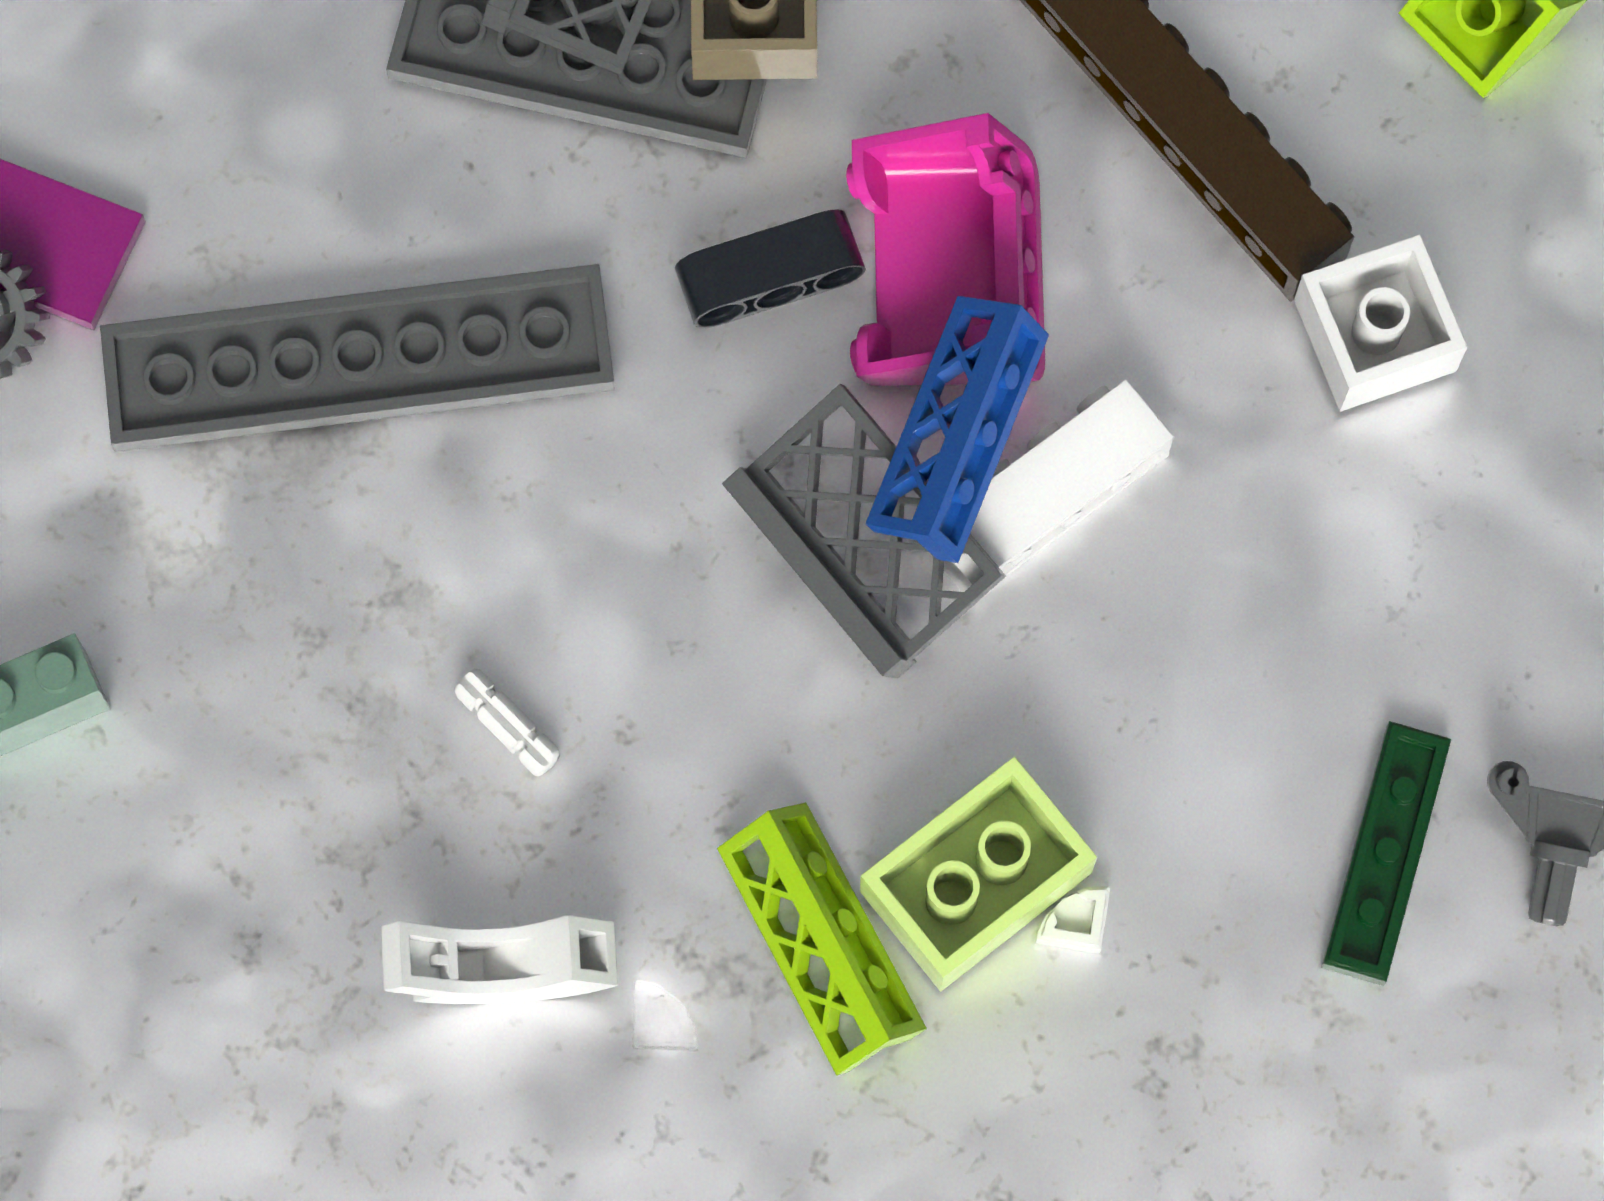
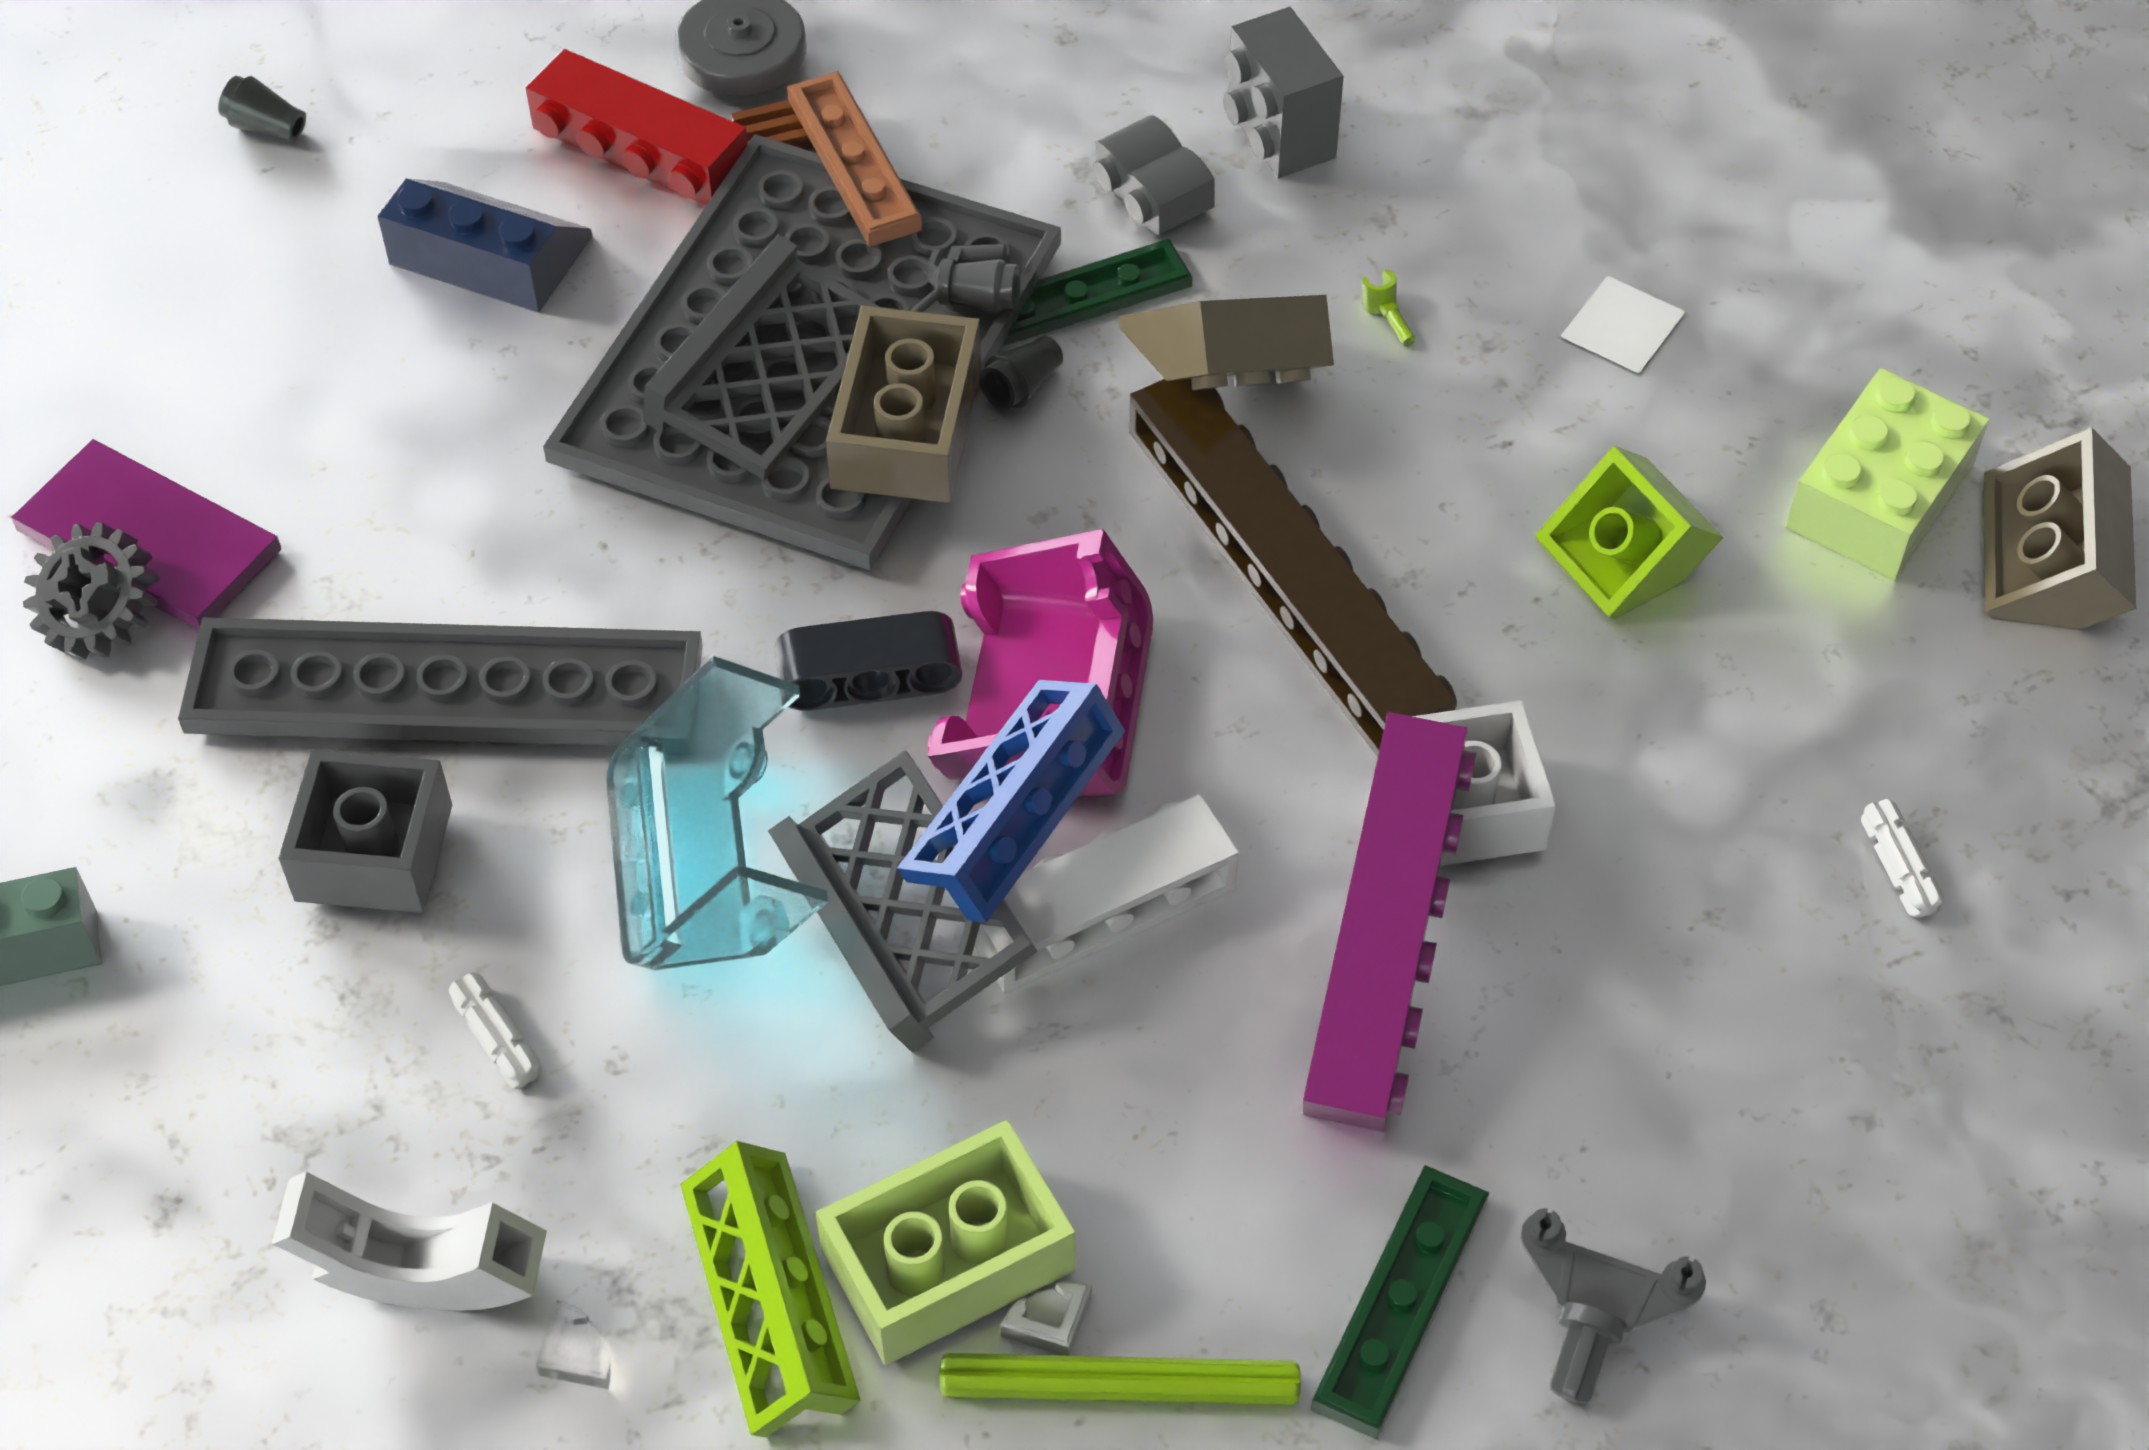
camera: 10 degrees right, 20 degrees down
none -> dark grey brick [278,749,453,913]
none -> clear light blue windscreen [606,656,828,970]
none -> lime axle [939,1353,1301,1405]
none -> magenta brick [1303,712,1477,1132]

